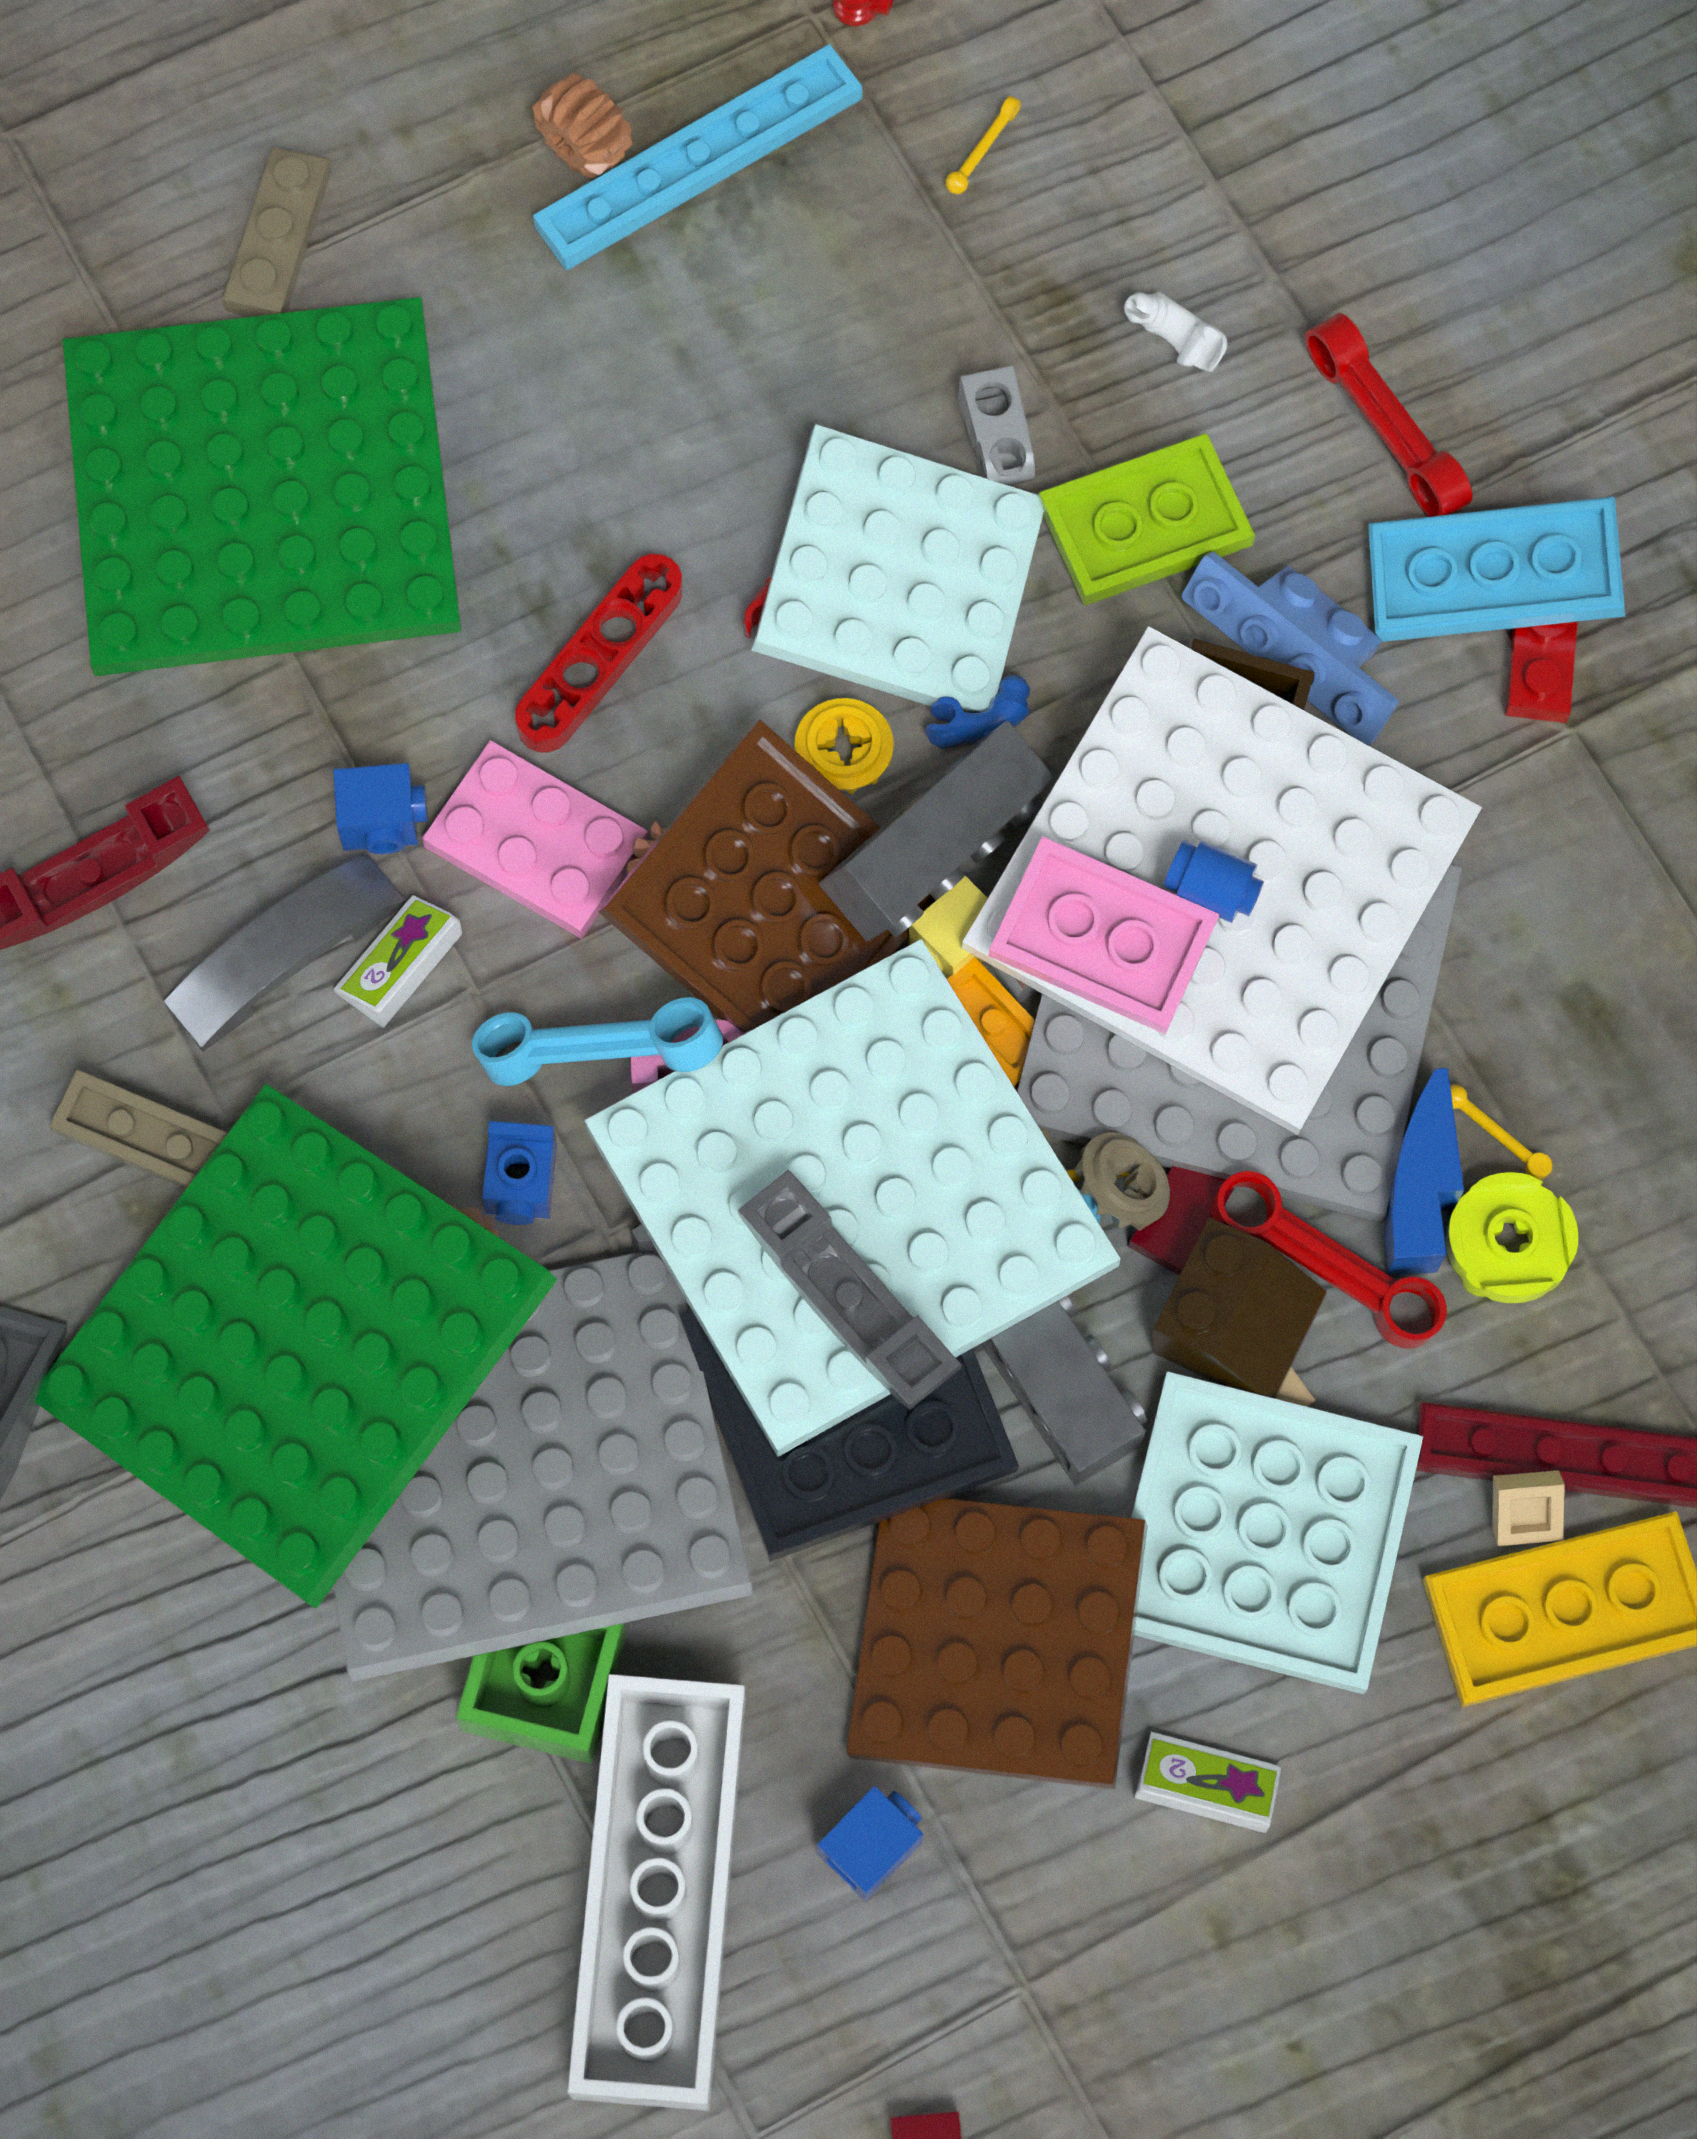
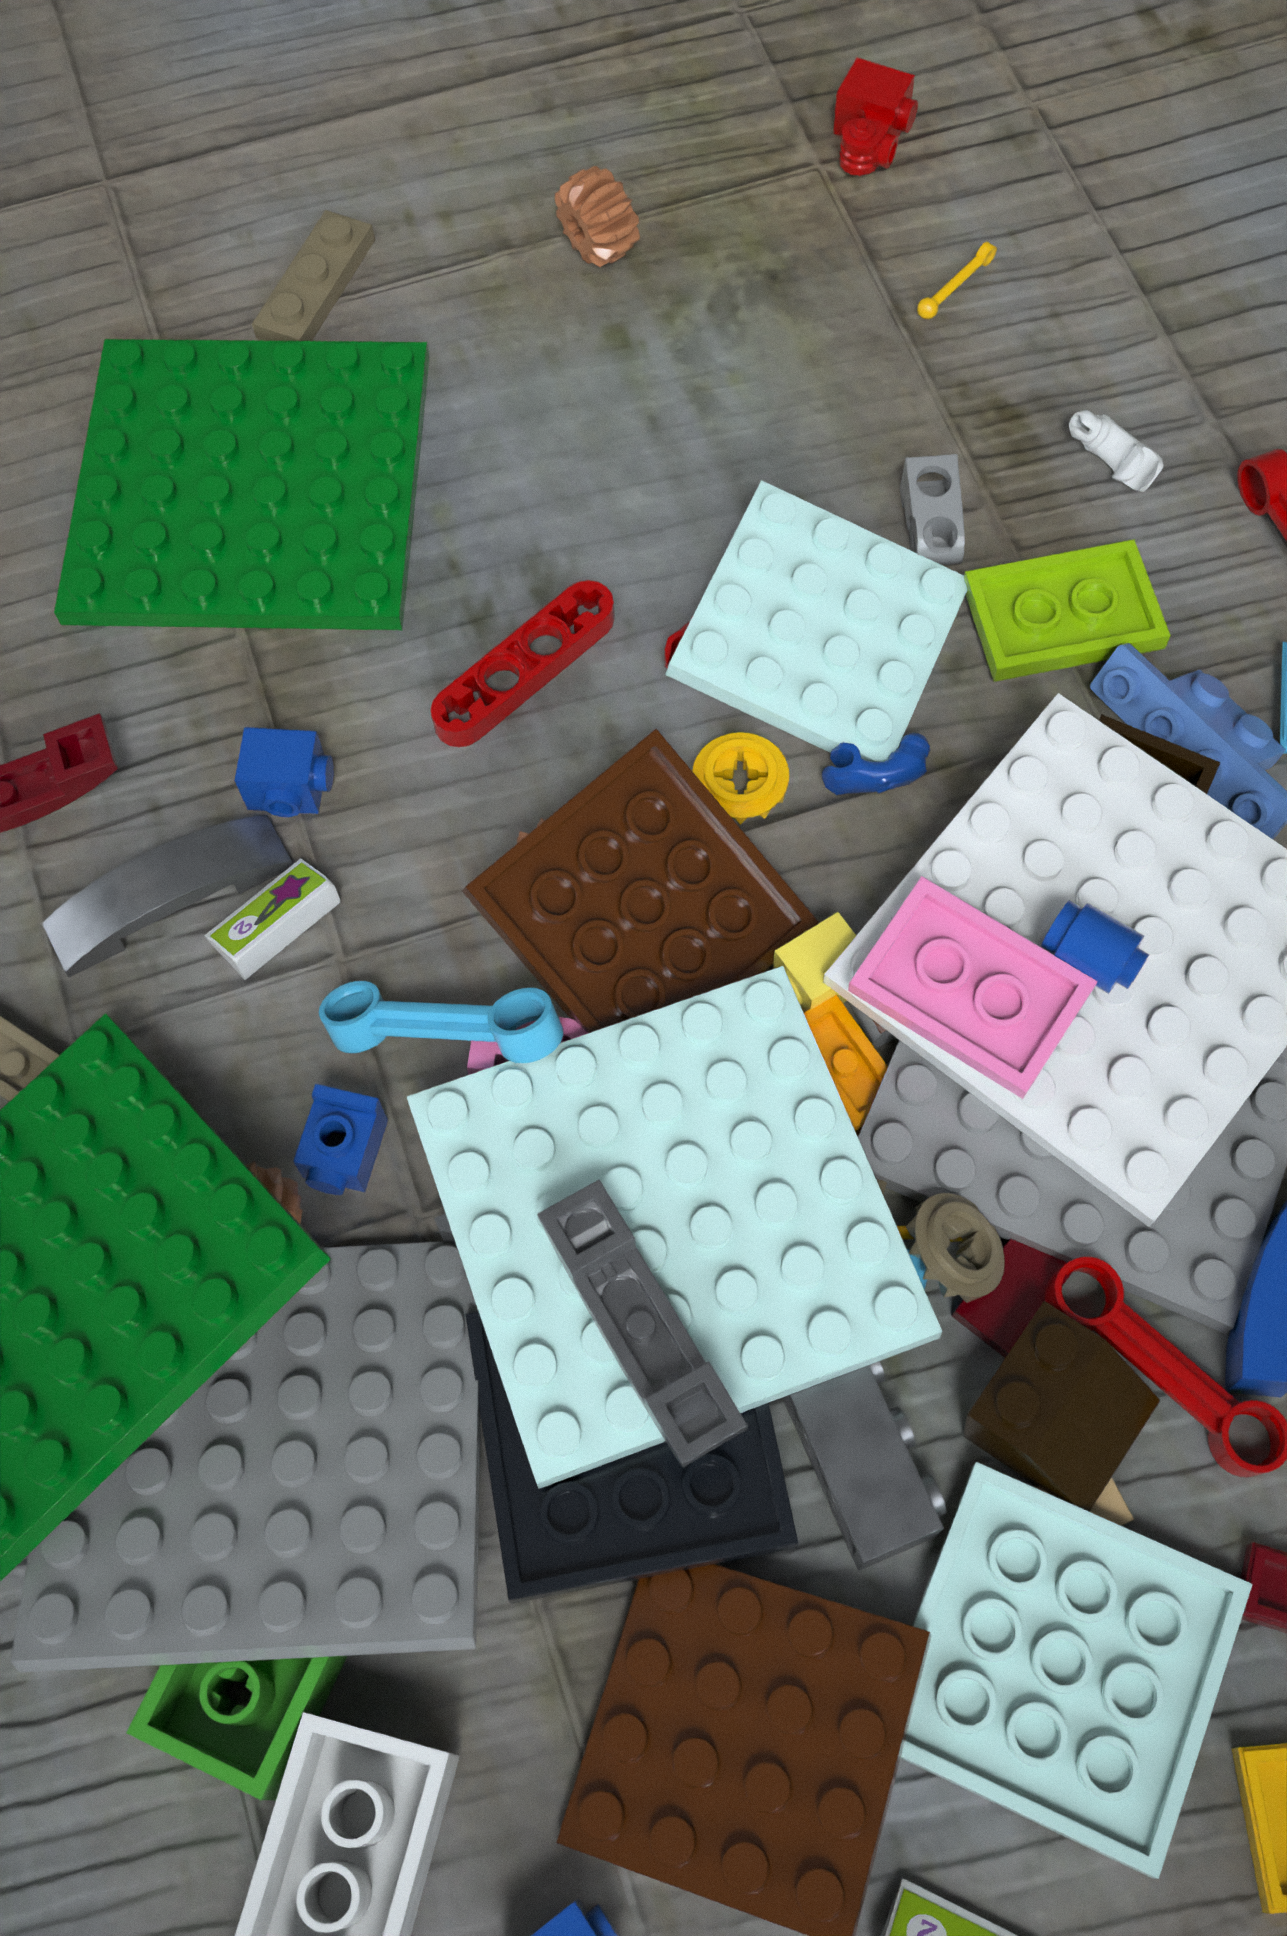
camera: 15 degrees right, 5 degrees down
bright pink plate [422,740,649,939] -> none
medium azure plate [533,44,862,271] -> none
flat silver brick [818,721,1056,942] -> none

